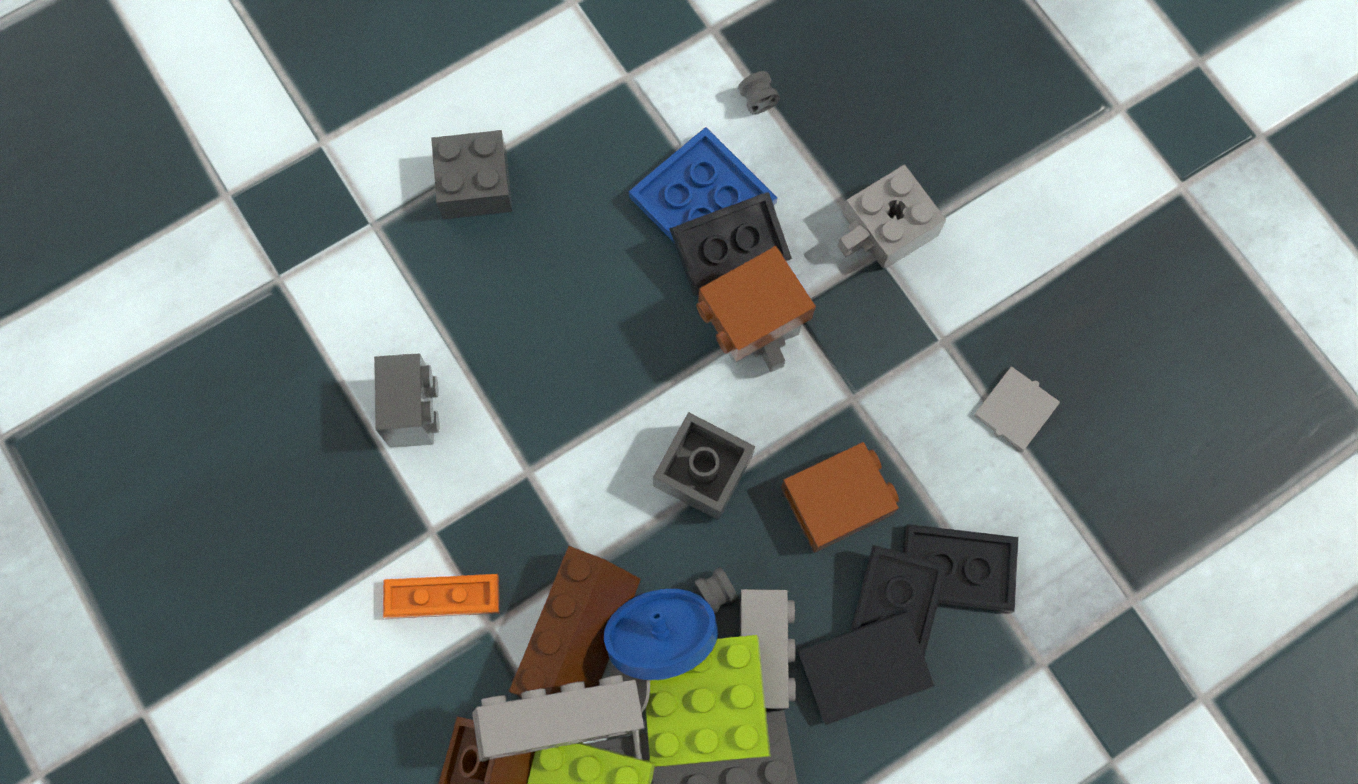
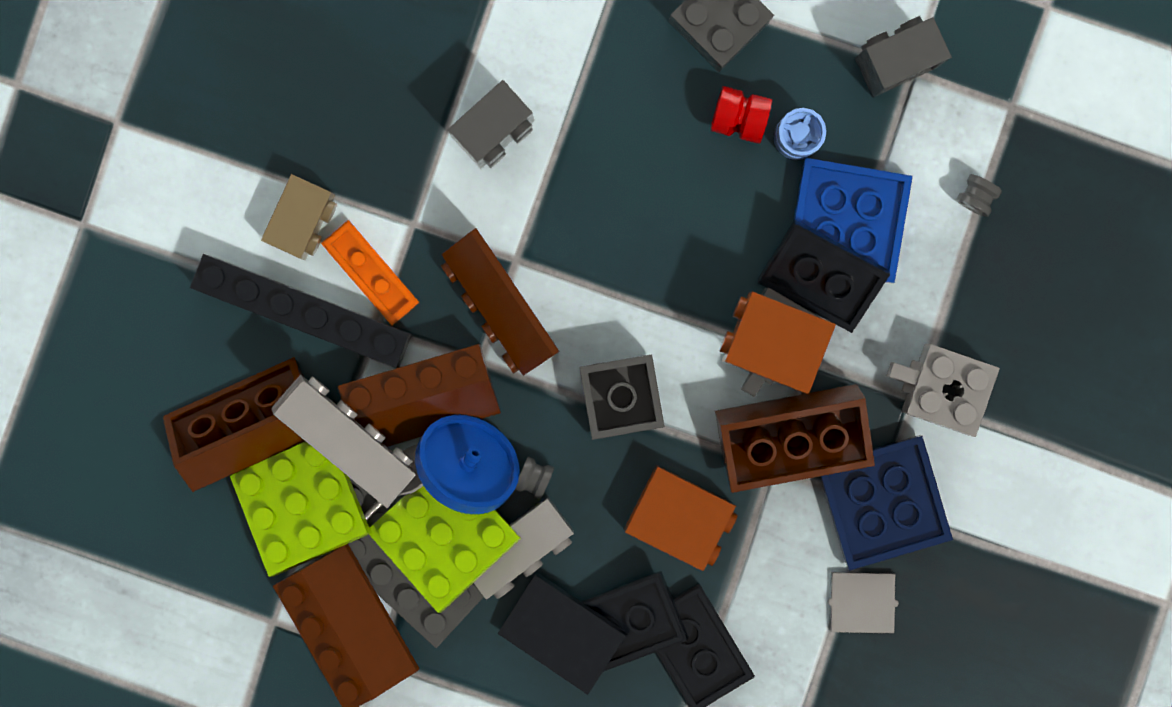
camera: 55 degrees right, 15 degrees up
none -> black brick [190,254,412,368]
none -> dark tan brick [261,174,337,260]
none -> reddish brown slope [440,228,560,376]
none -> red wheel [710,86,772,144]
none -> reddish brown slope [715,384,875,493]
none -> light blue wheel [773,108,826,160]
none -> dark blue plate [820,435,953,571]
none -> dark grey brick [855,16,952,98]

